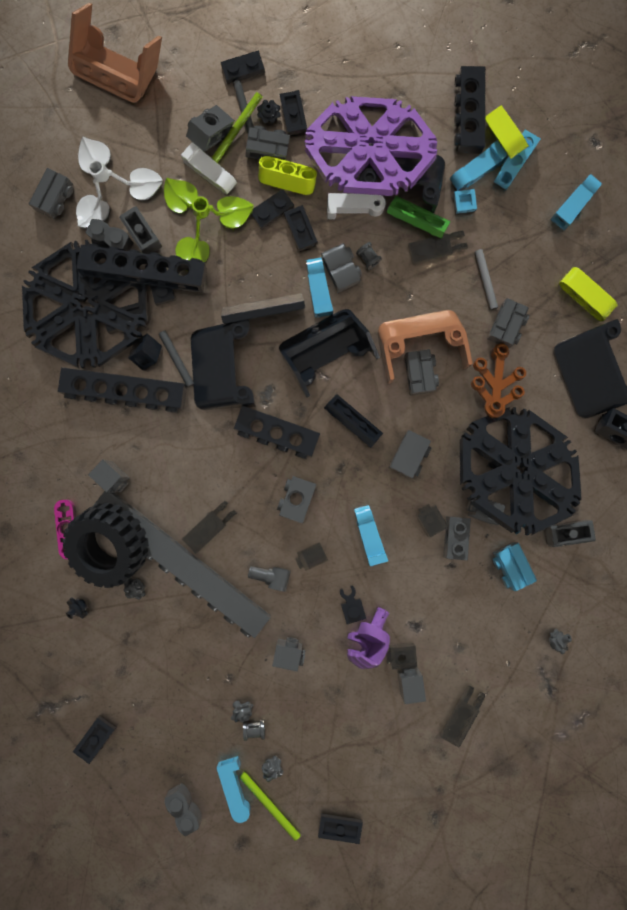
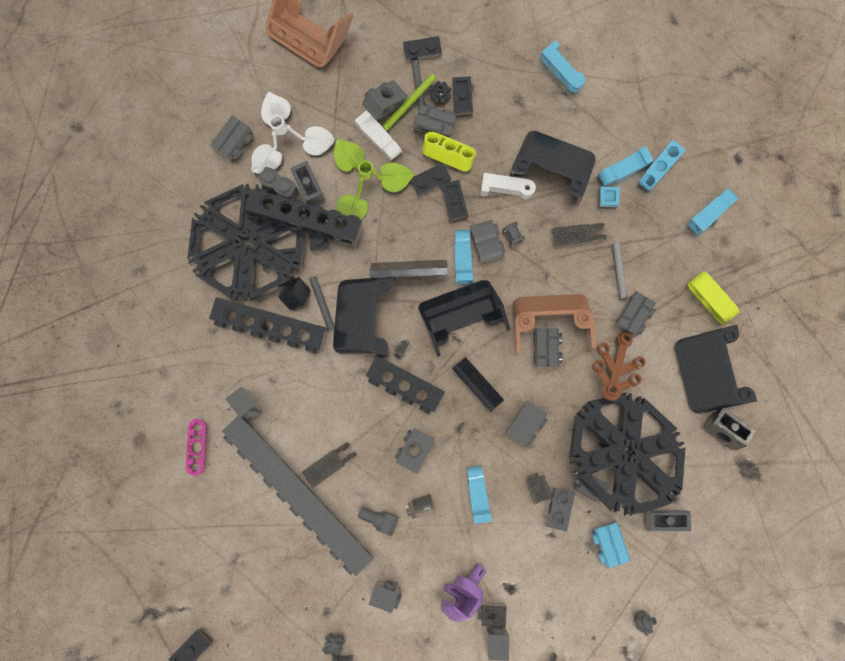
camera: 15 degrees right, 5 degrees down
black tyre [63,503,149,588] -> none
black plant [66,597,88,619] -> none
dark grey plant [123,578,146,600] -> none
medium lavender plate [305,96,437,196] -> none
black plate [340,585,367,625] -> none
bright green plate [387,196,451,239] -> none
black brick [454,66,486,154] -> none
neon yellow beam [485,105,529,159] -> none
none -> medium azure leg [540,40,585,93]

